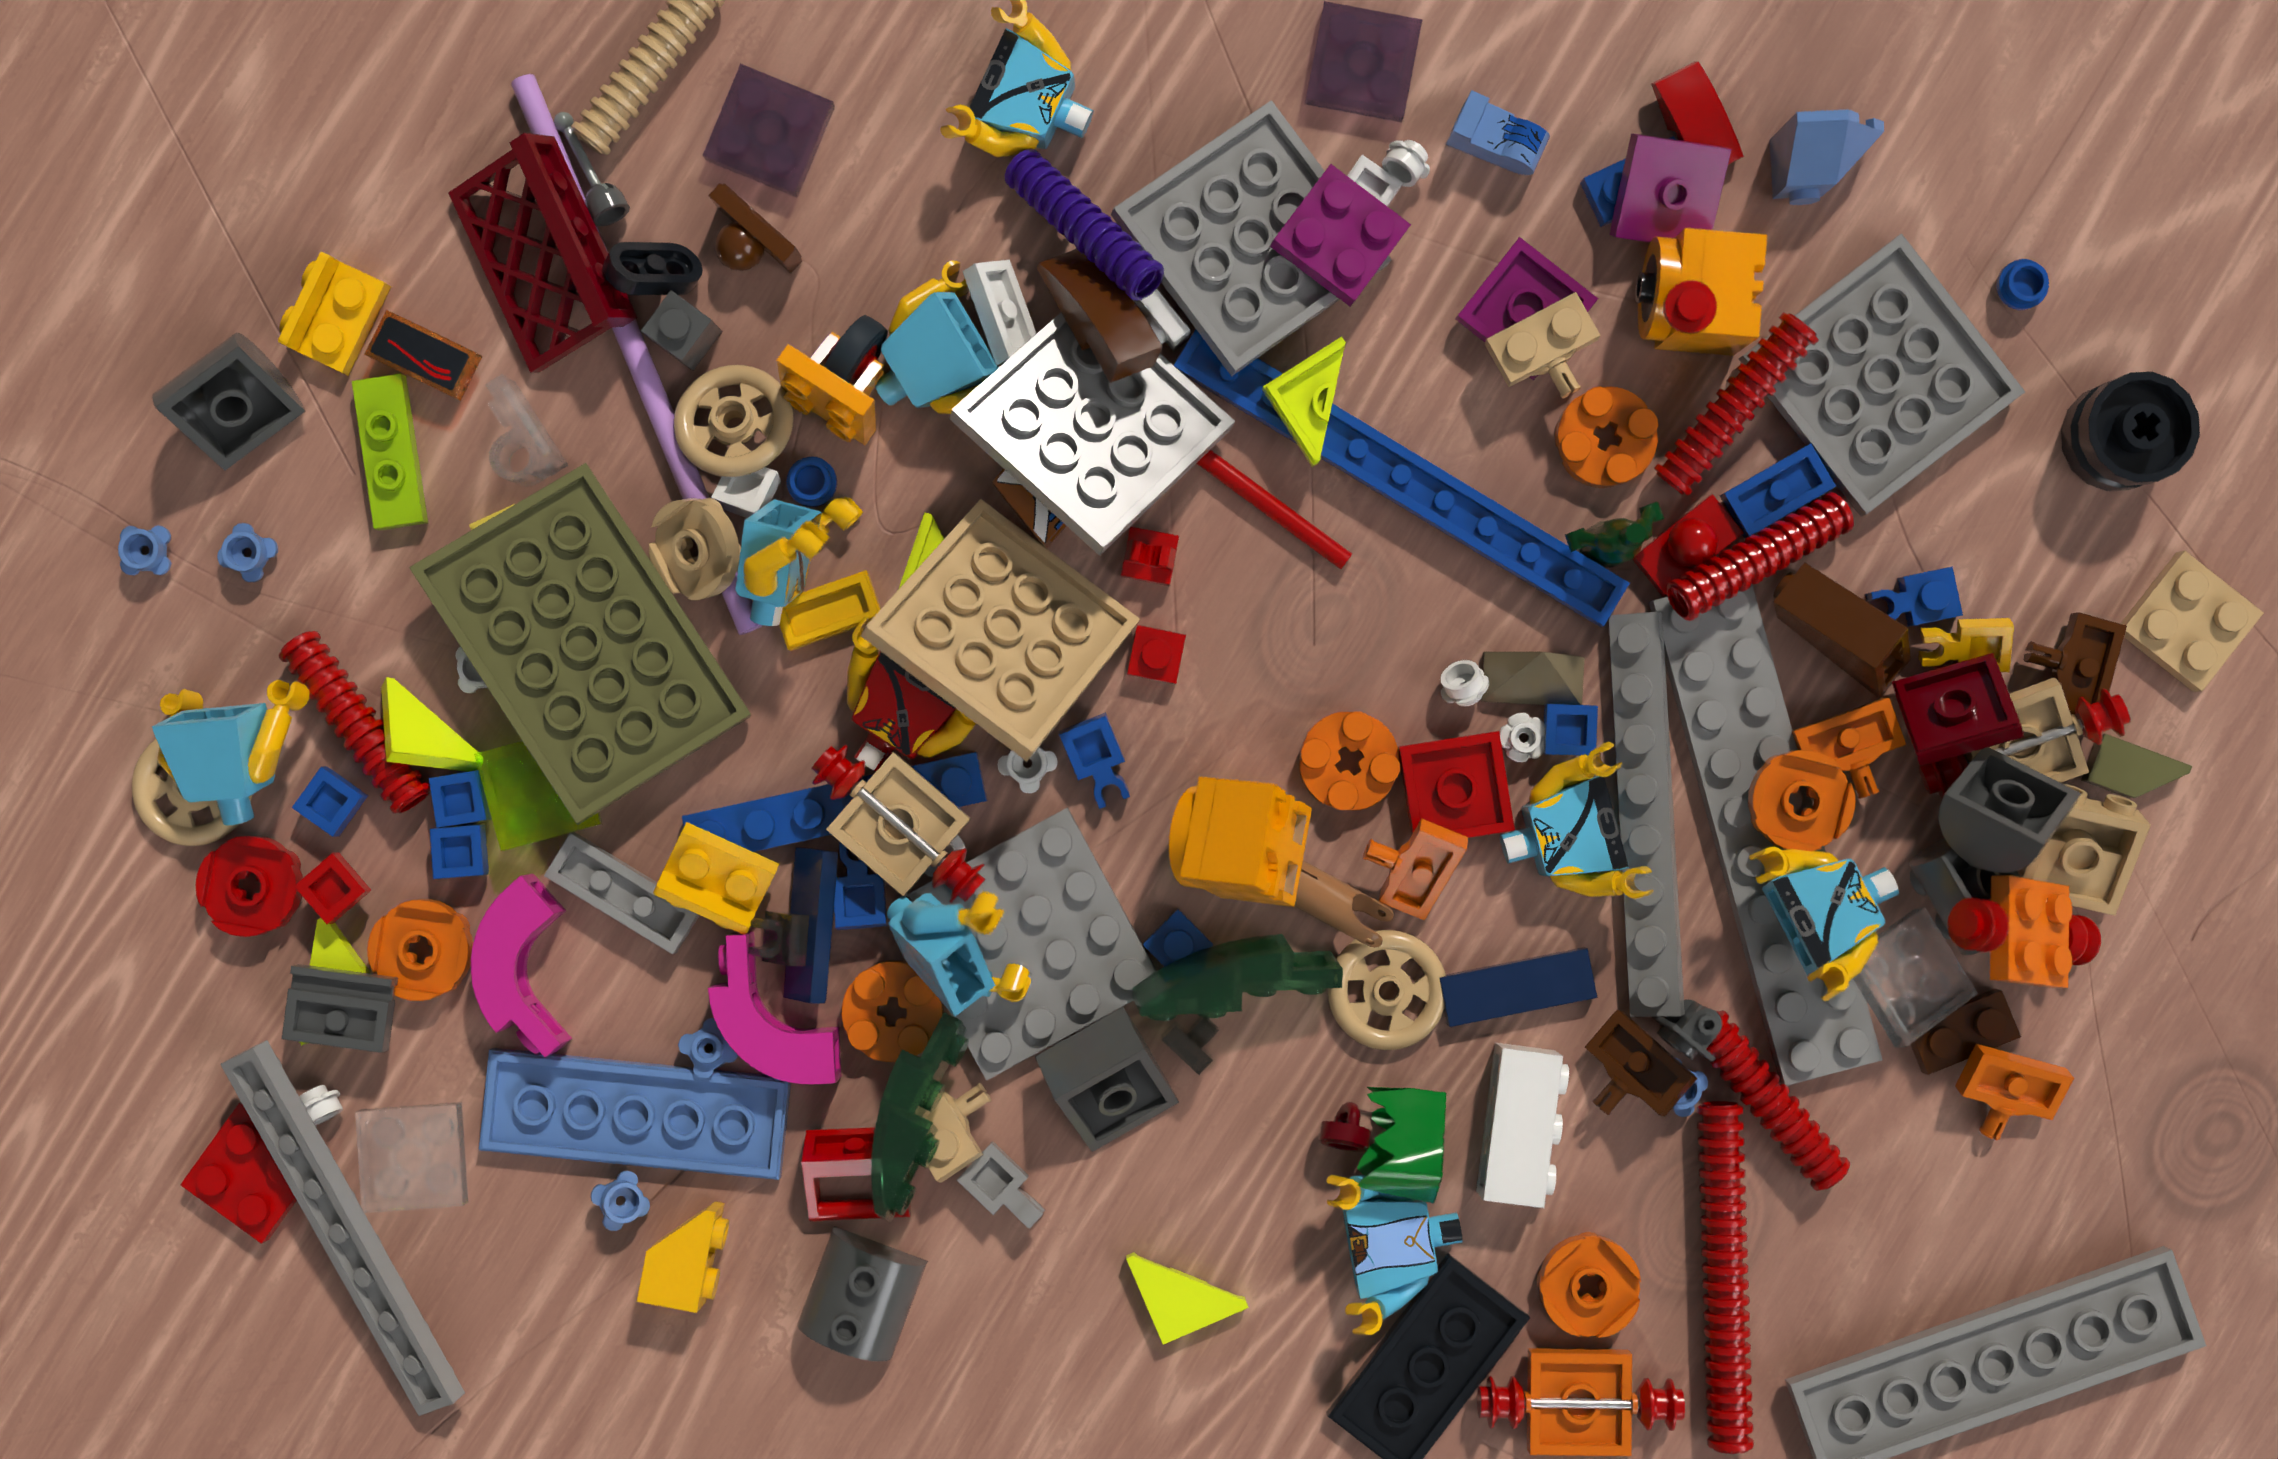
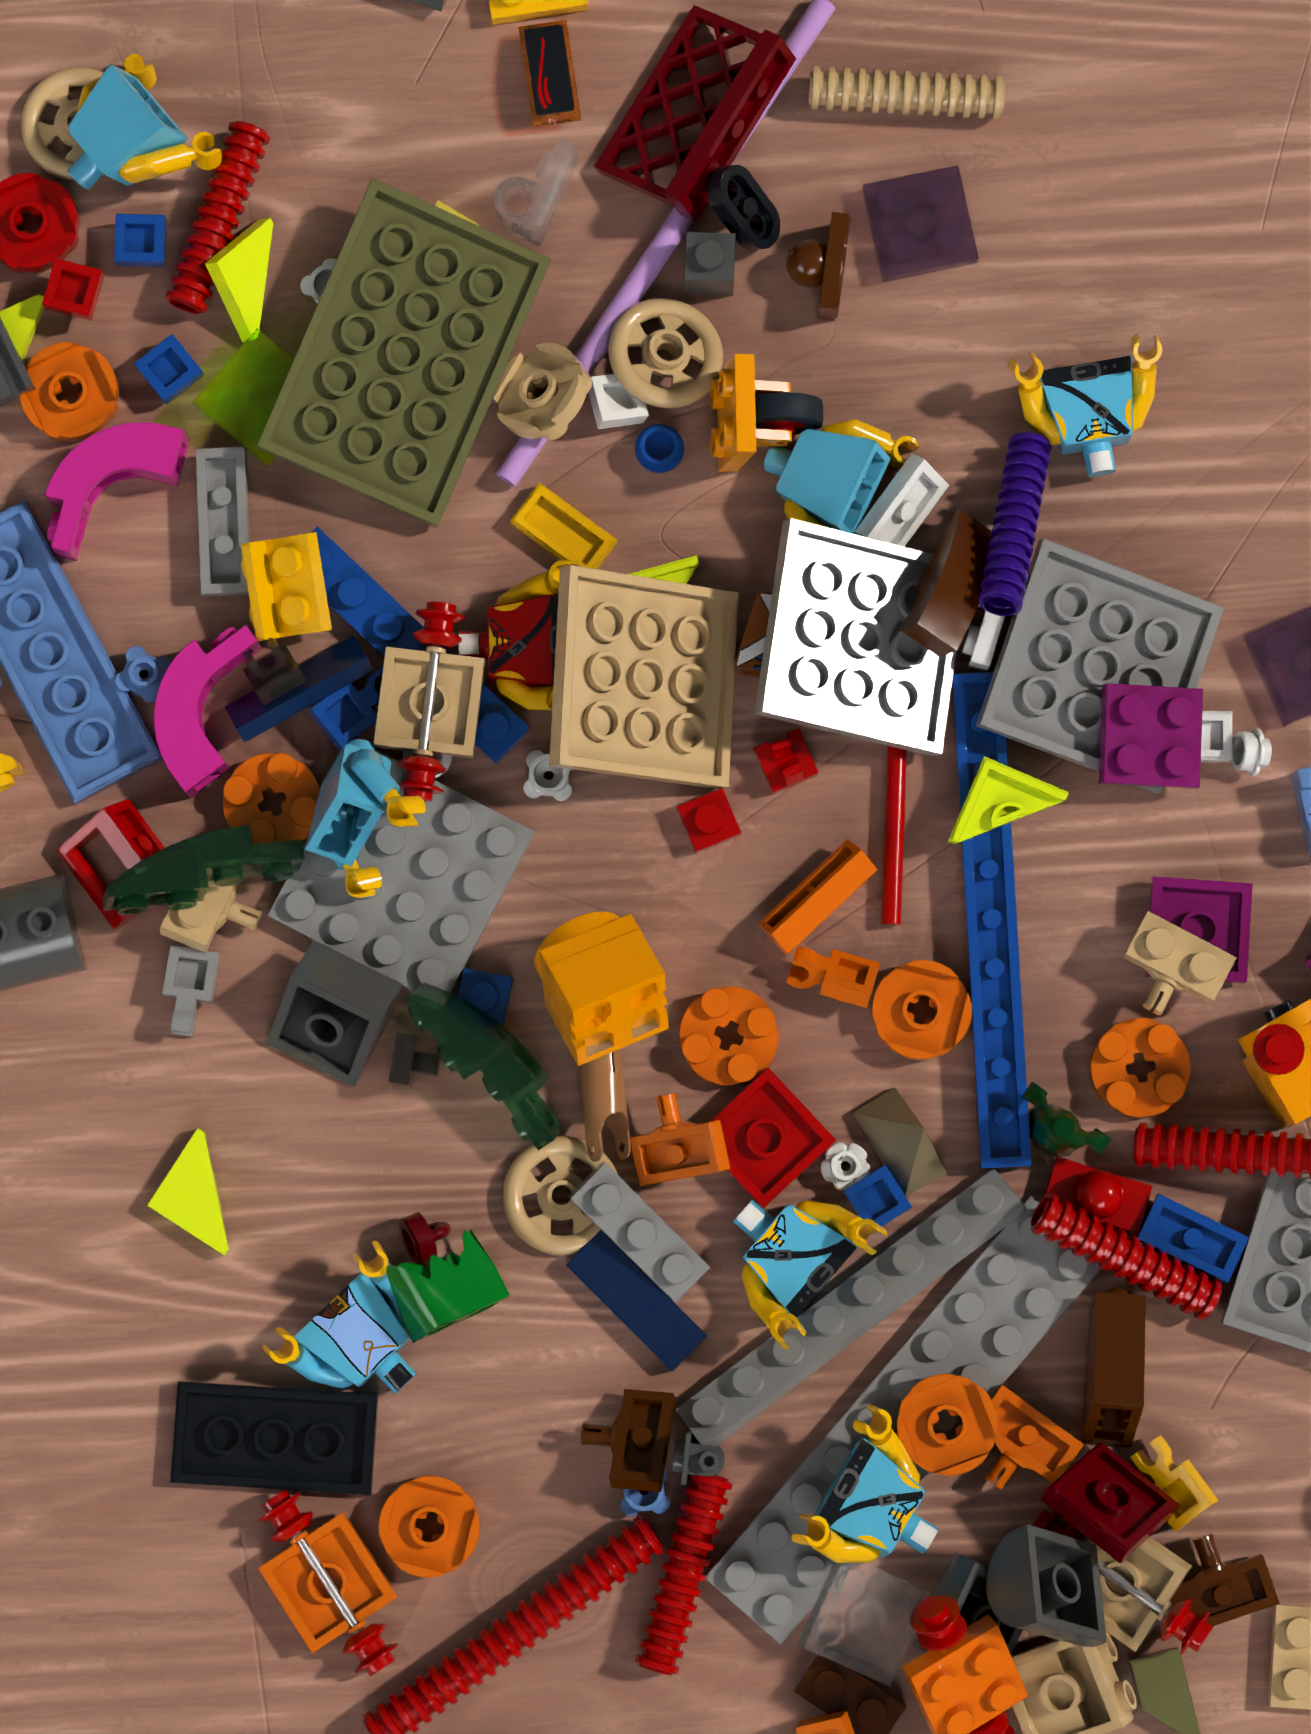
camera: 55 degrees right, 5 degrees down
medium blue plate [217,523,278,582] -> none
lime plate [352,373,428,531] -> none
blue plate [429,770,492,828] -> none
hinge [554,112,630,227] -> none
torso [736,497,863,626] -> none
blue plate [1059,712,1130,809] -> none
white plate [1441,660,1489,706] -> none
white brick [1476,1043,1569,1208] -> none
blue plate [1865,566,1963,627] -> none
none -> light grey plate [568,1161,711,1303]
none -> orange piece [758,839,878,957]
none -> orange plate [786,947,880,1008]
none -> orange plate [872,960,972,1061]

